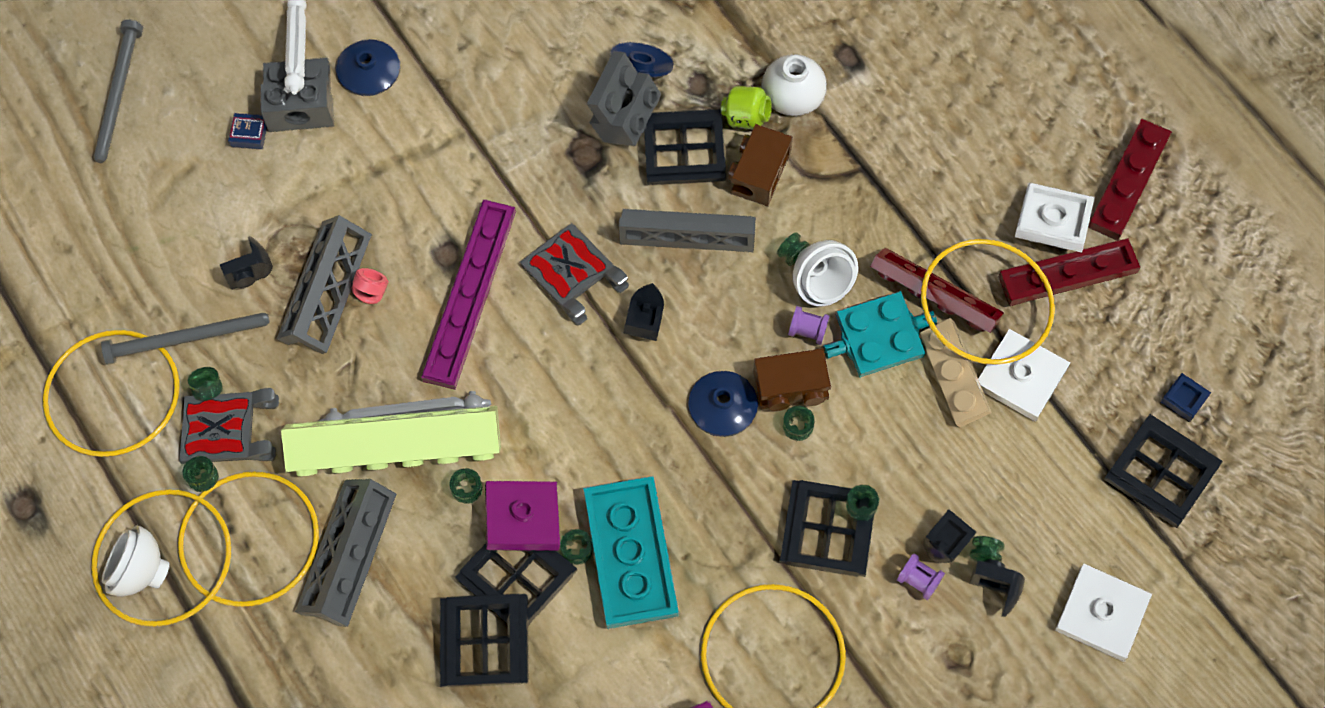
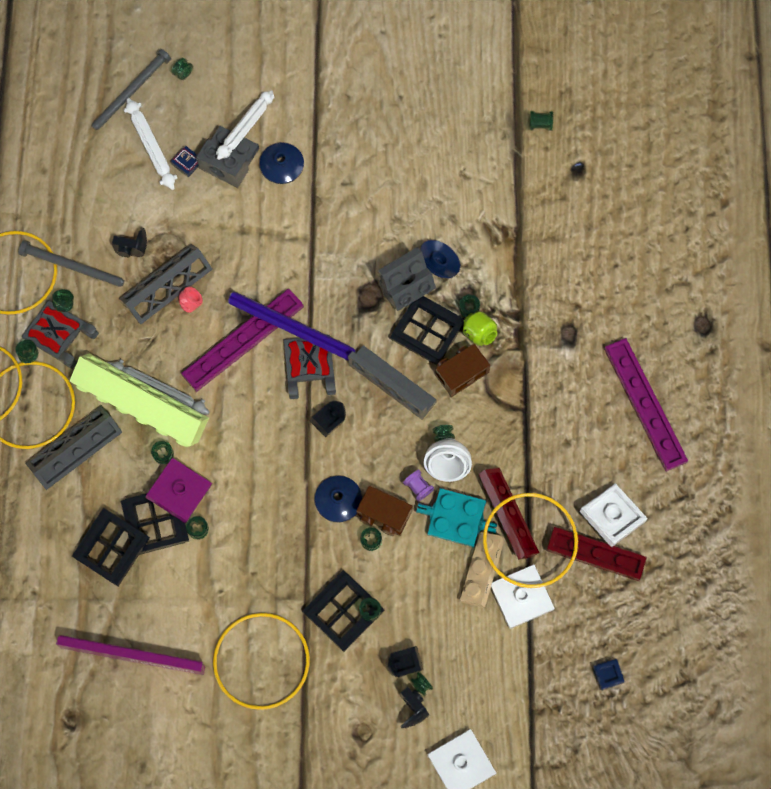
camera: 35 degrees right, 5 degrees up
teal plate [583,476,679,629] -> none
white piece [762,54,827,116] -> none
medium lavender bush [897,553,945,601] -> none
dark red plate [1088,118,1172,241] -> none
black piece [1104,414,1223,528] -> none
none -> white wheel [124,98,178,190]
none -> clear green bush [172,58,193,80]
none -> dark purple axle [228,292,355,361]
none -> clear green bush [459,294,480,317]
none -> magenta tile [604,338,688,472]

